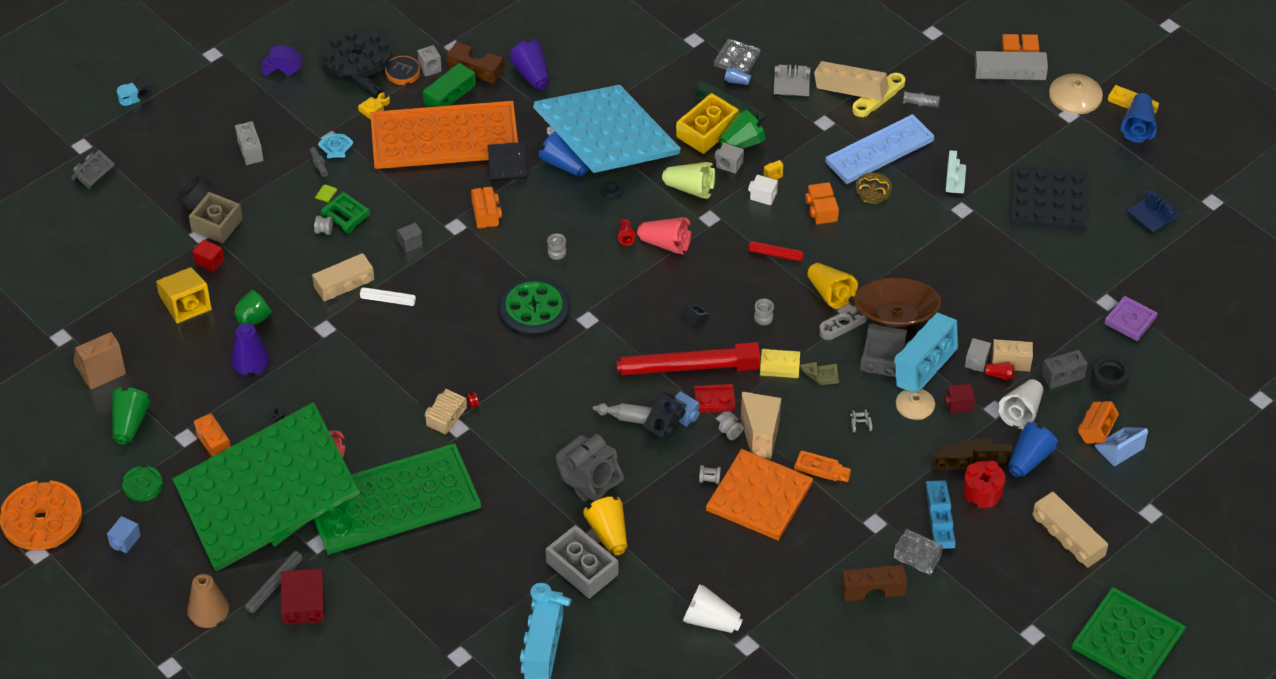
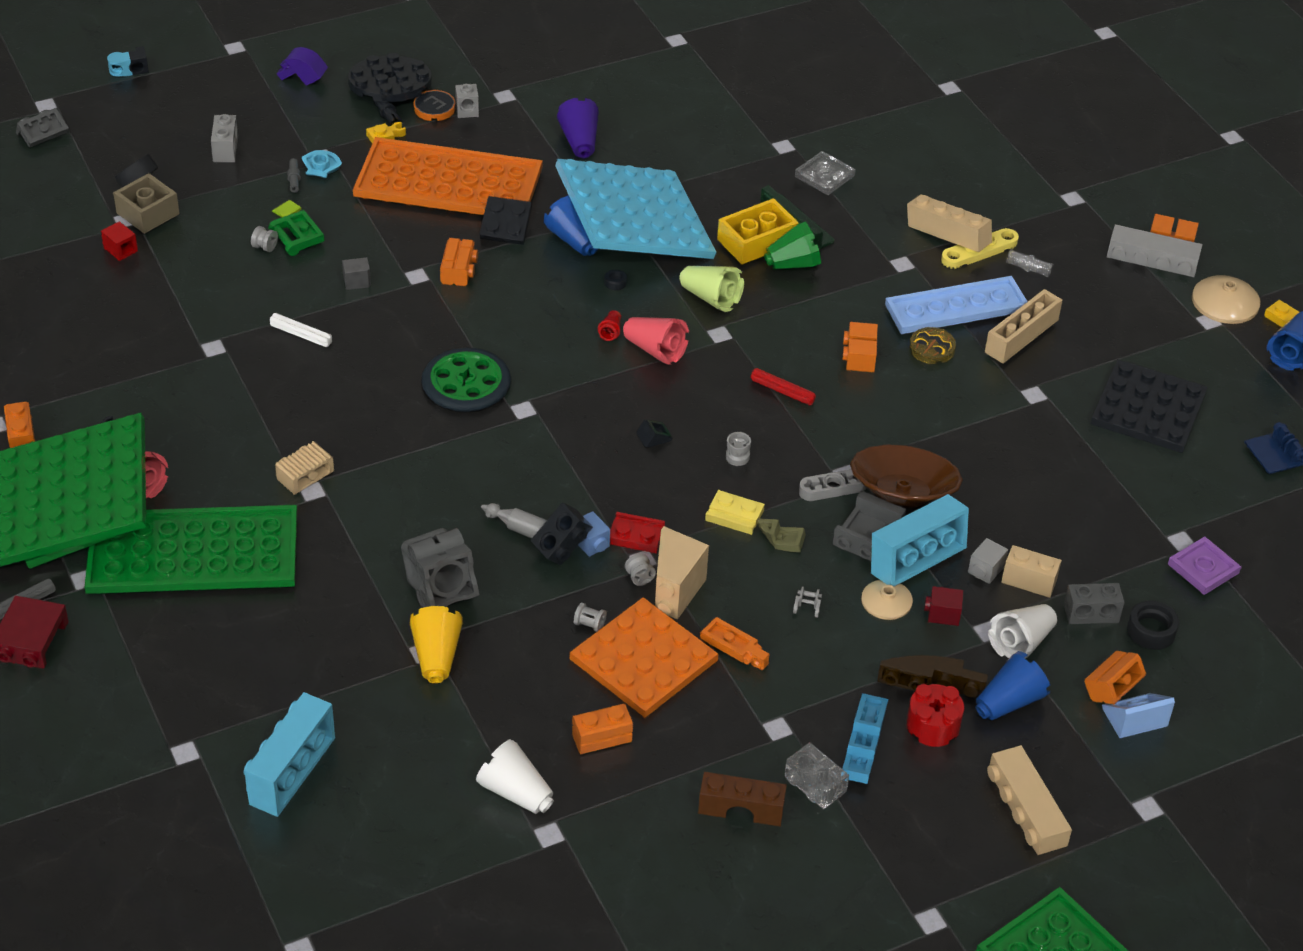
camera: 15 degrees right, 5 degrees down
yellow slope [156,267,212,324] -> none
dark purple cone [231,323,269,375] -> none
green piece [234,289,272,326] -> none
tan brick [312,253,374,301] -> none
green brick [423,63,476,107] -> none
reddish brown arch [446,42,504,84] -> none
red piece [466,392,479,409] -> none
medium azure plate [531,583,572,607] -> none
light grey brick [546,525,618,599] -> none
light grey wheel [547,233,566,260] -> none
red brick [616,342,760,376] -> none
light grey brick [714,143,744,174] -> none
medium blue cone [724,66,751,85] -> none
white brick [748,175,778,205] -> none
yellow plate [764,160,783,180] -> none
light grey hinge [774,64,811,96] -> none
yellow cone [807,263,858,309] -> none
light aqua bracket [946,151,966,194] -> none
red cone [985,362,1015,381] -> none
none -> orange brick [572,704,633,755]
none -> tan brick [985,289,1063,363]

